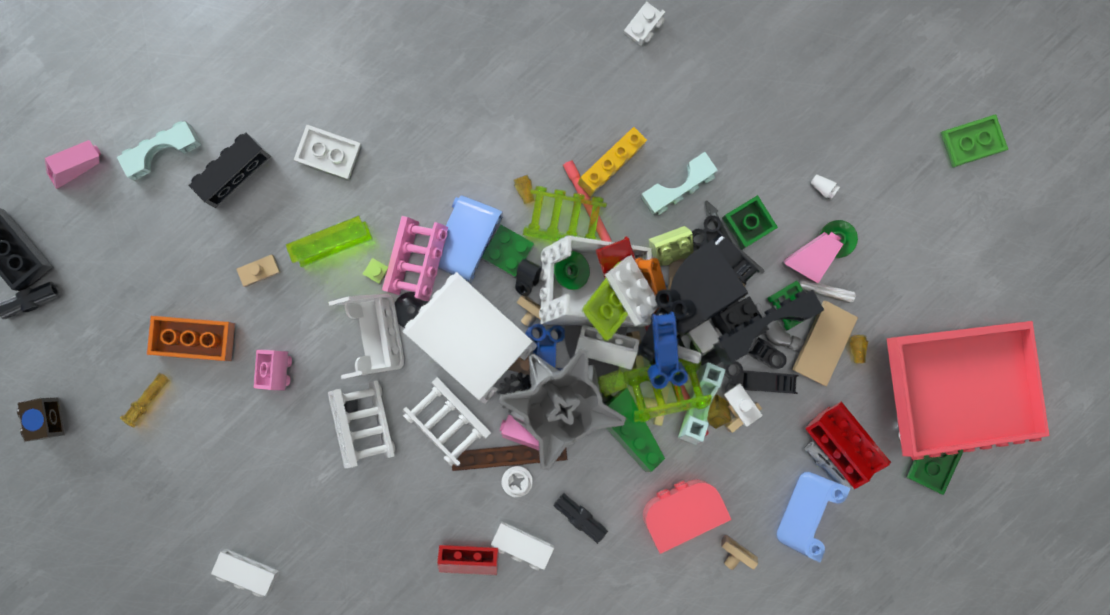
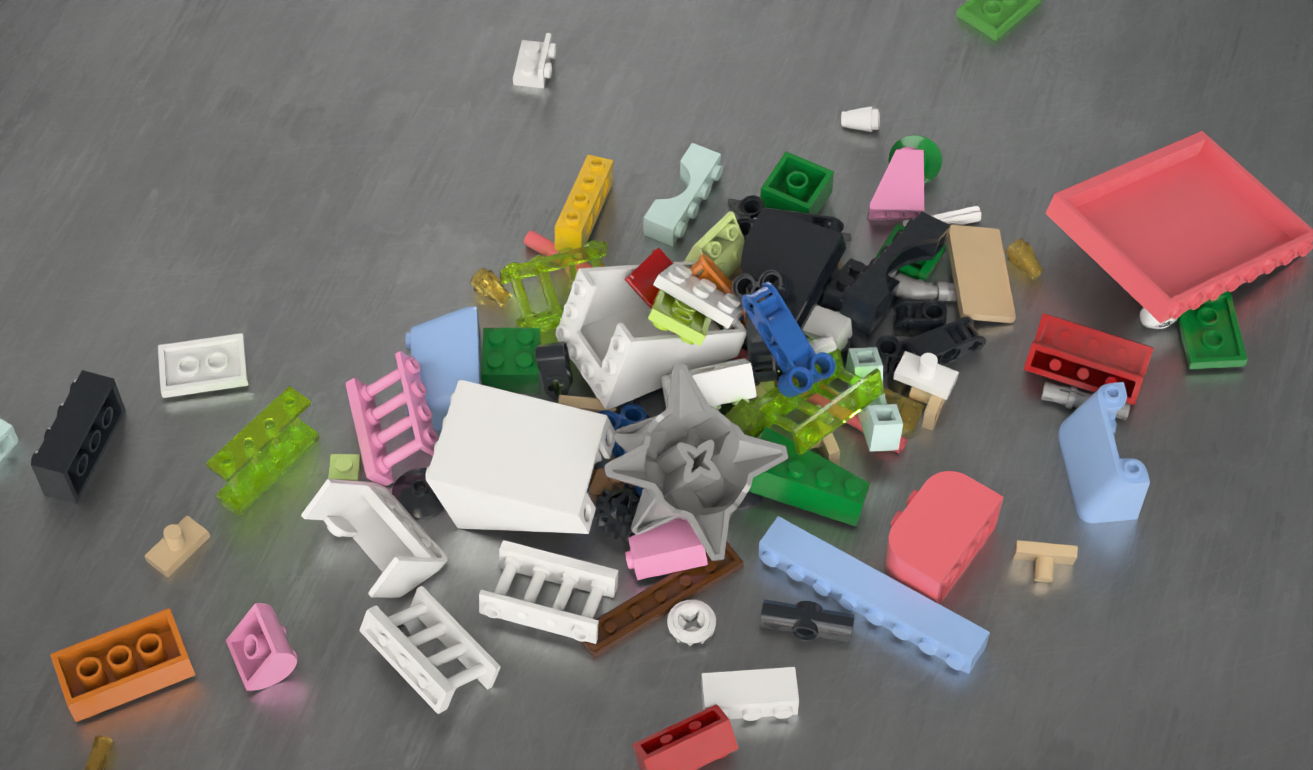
camera: 20 degrees left, 30 degrees down
green dish [554,251,590,290] -> none
none -> light blue brick [758,516,990,674]

